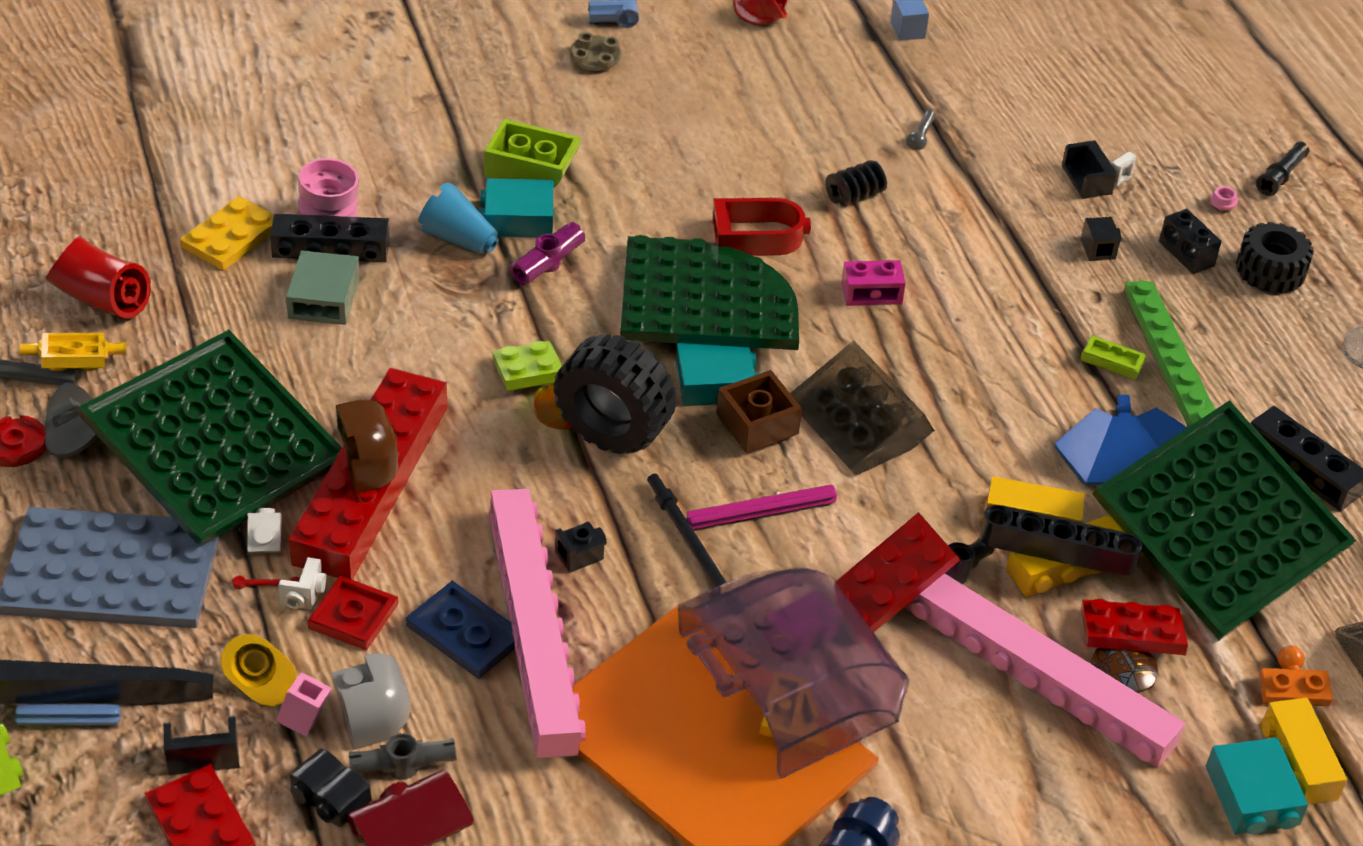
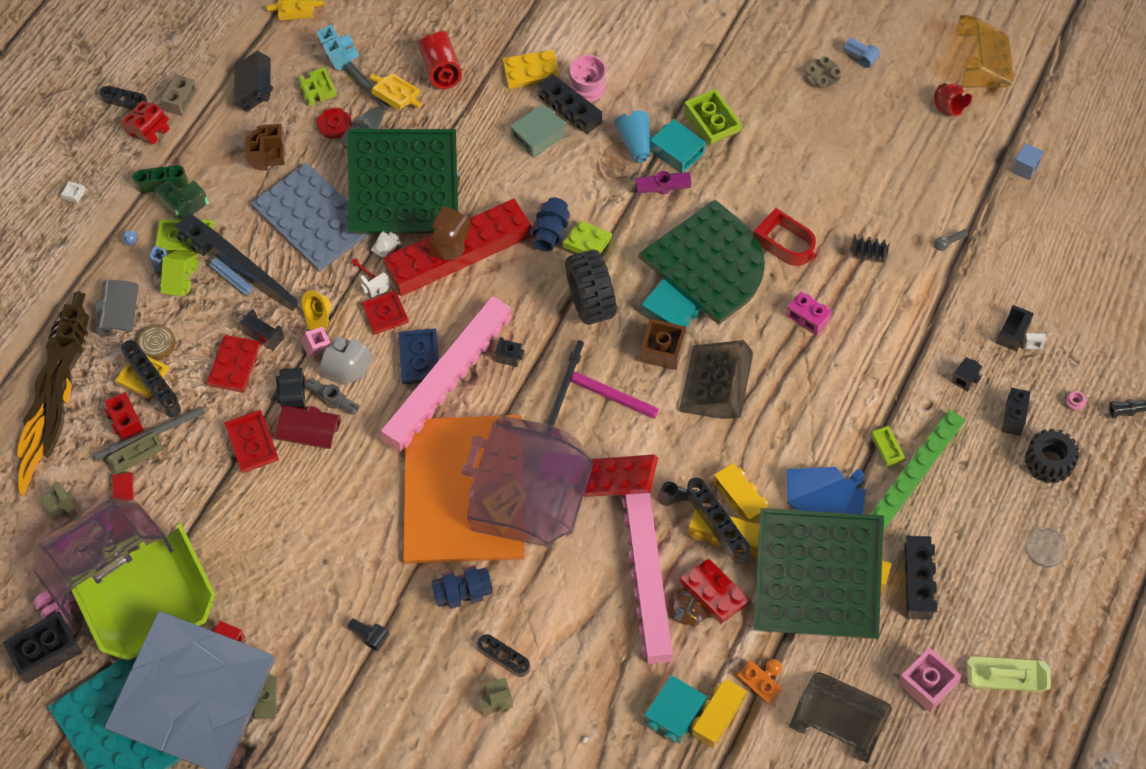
camera: 50 degrees right, 15 degrees up
none -> dark blue piece [530,197,571,251]

